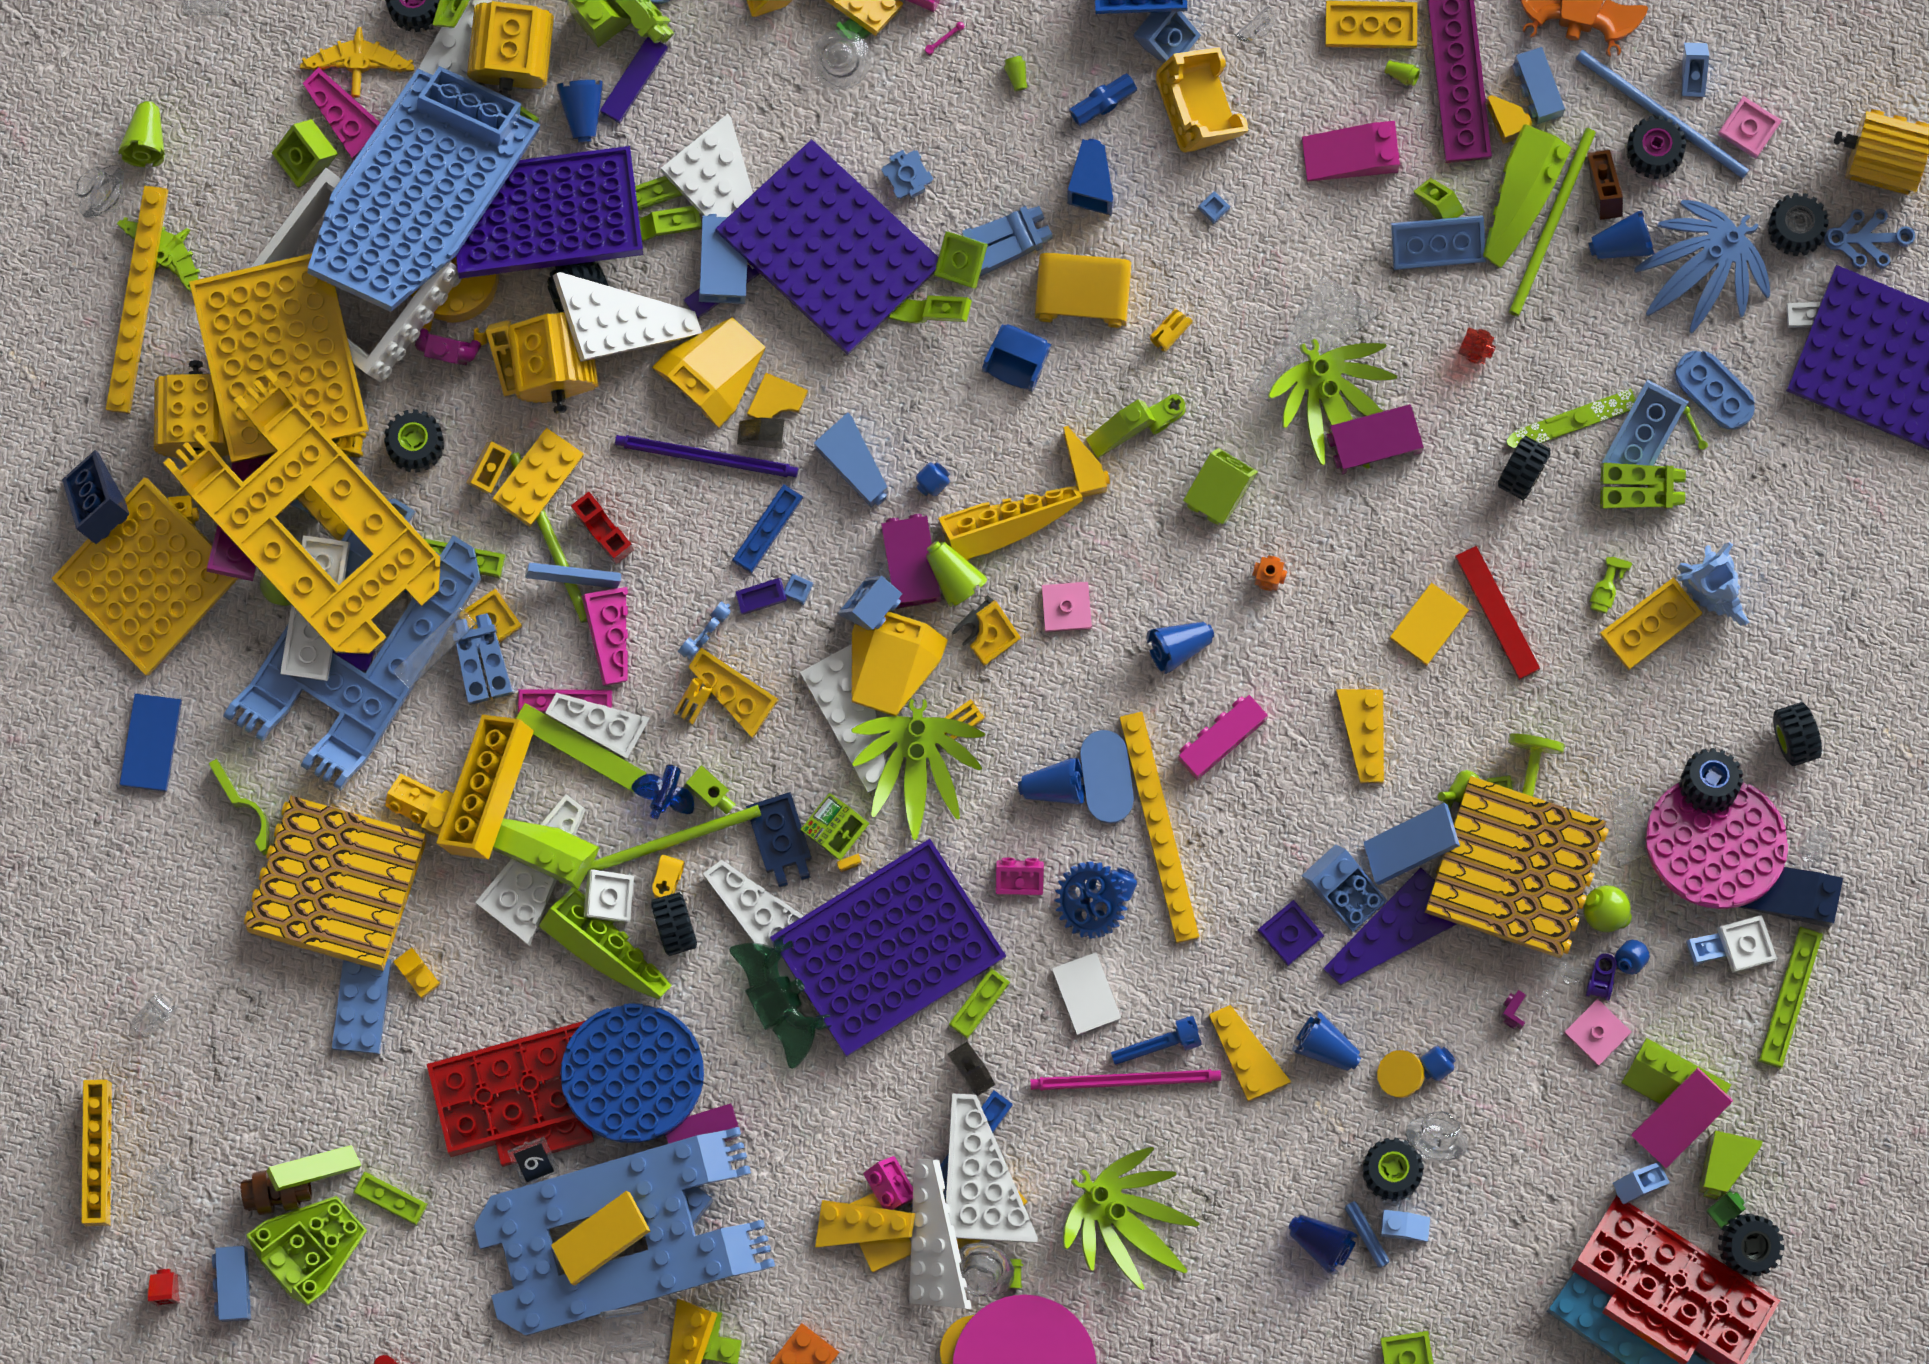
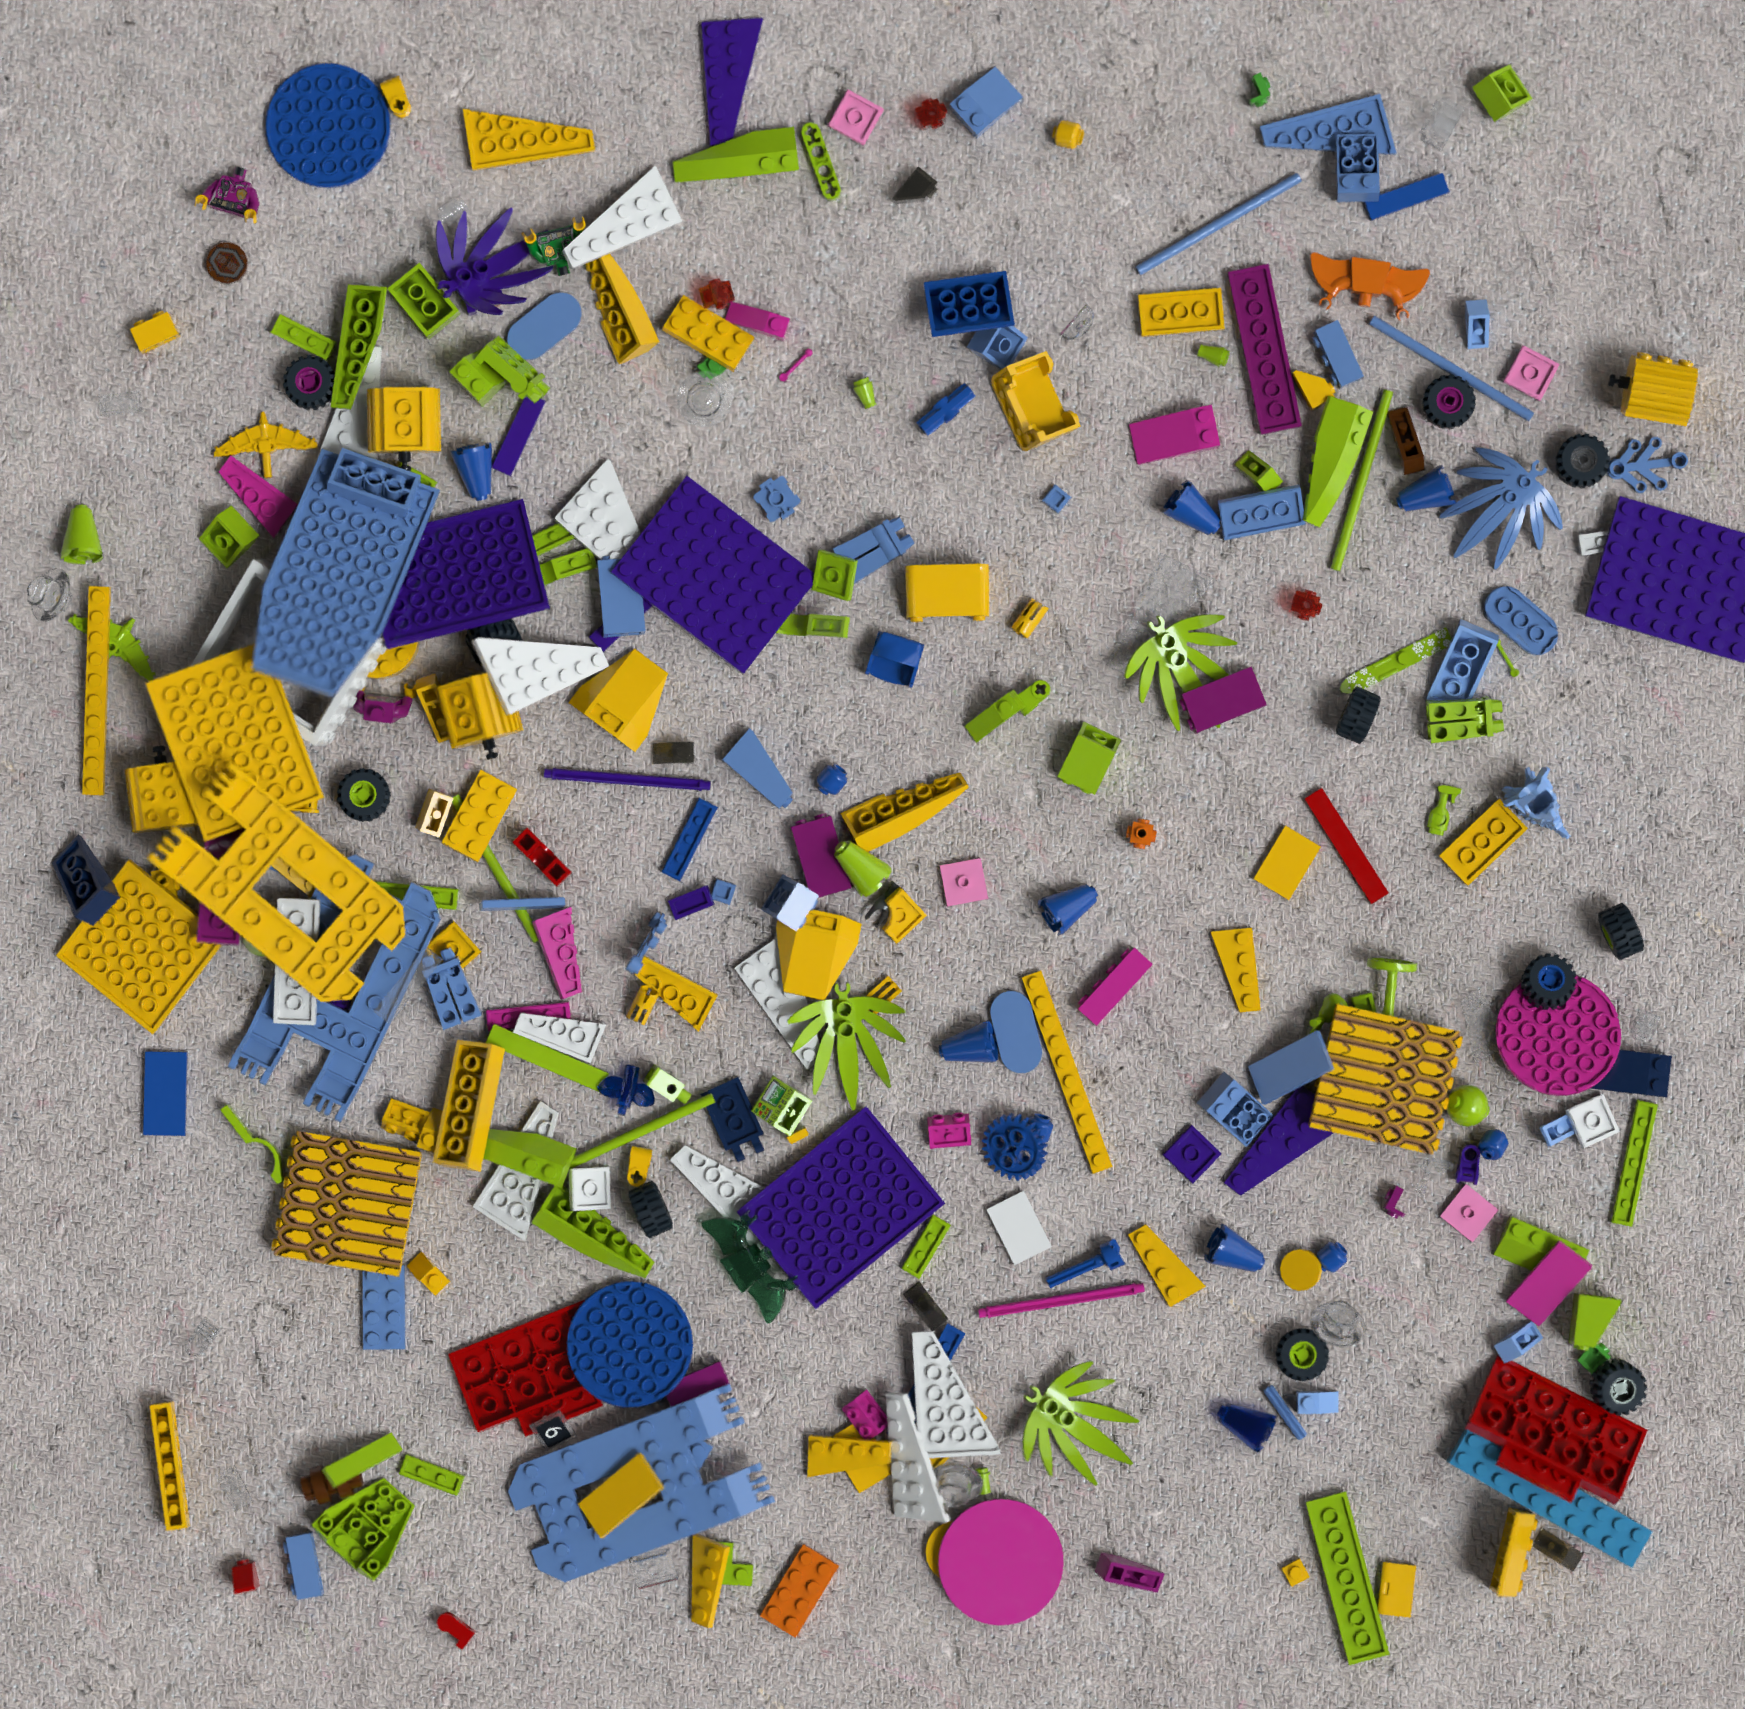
camera: 10 degrees left, 10 degrees up
yellow tile [747,373,808,424] -> none
yellow slope [1063,426,1110,498] -> none
blue slope [1067,139,1113,216] -> none
none -> blue cone [1162,480,1221,535]

